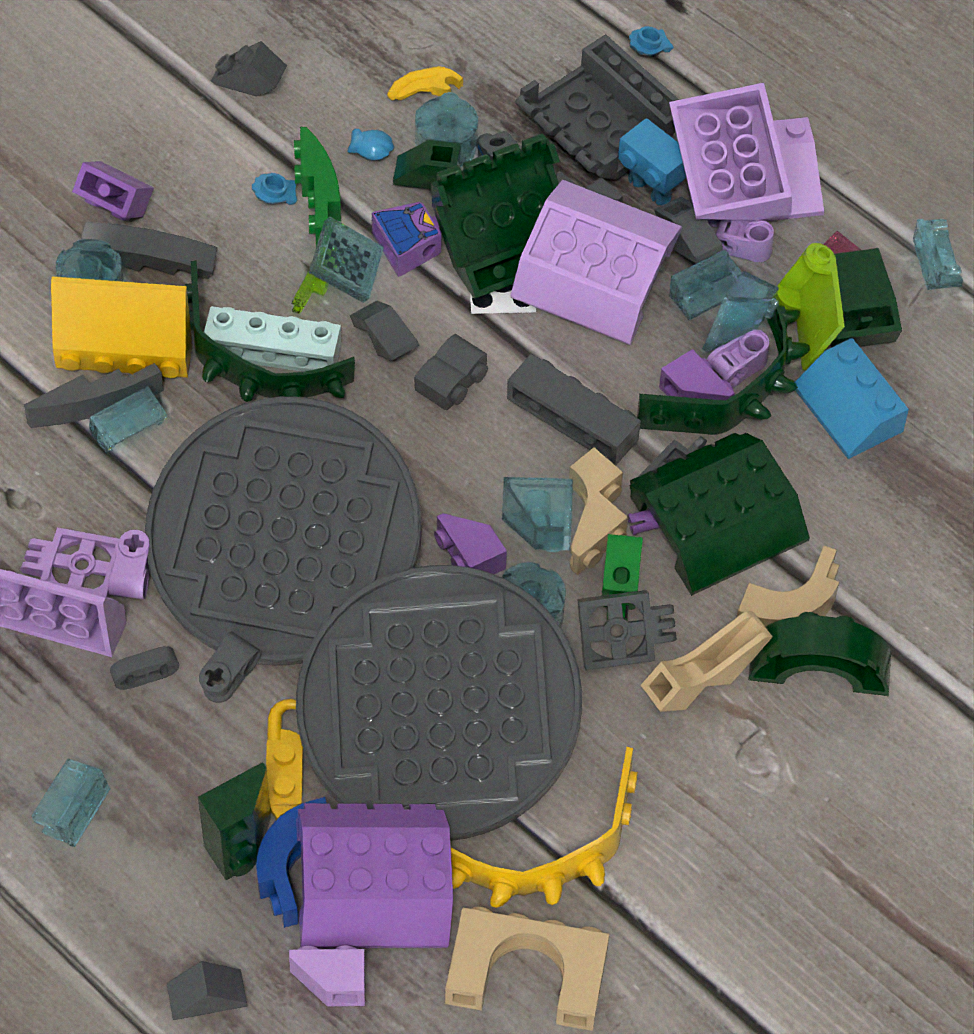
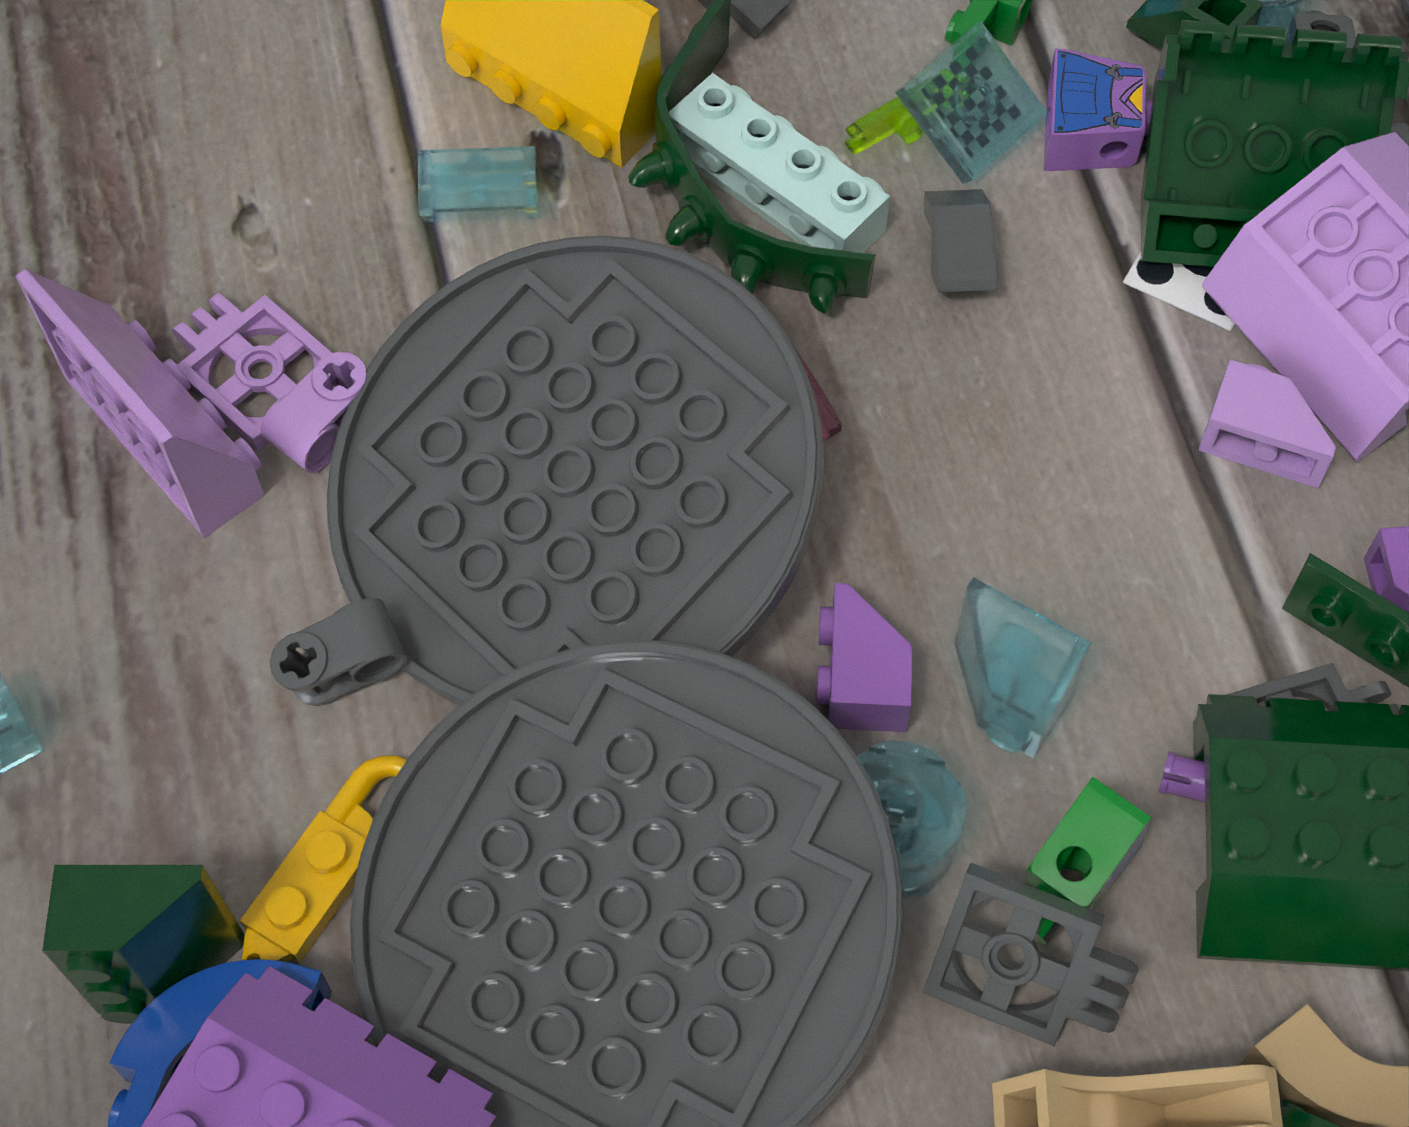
camera: 35 degrees right, 5 degrees up
dark grey slope [24,363,164,428] -> none
dark grey beam [110,646,179,690] -> none
dark grey brick [414,334,488,410] -> none
dark grey brick [507,353,641,466] -> none
tan arch [568,447,628,575] -> none
none -> lavender slope [1199,359,1336,488]

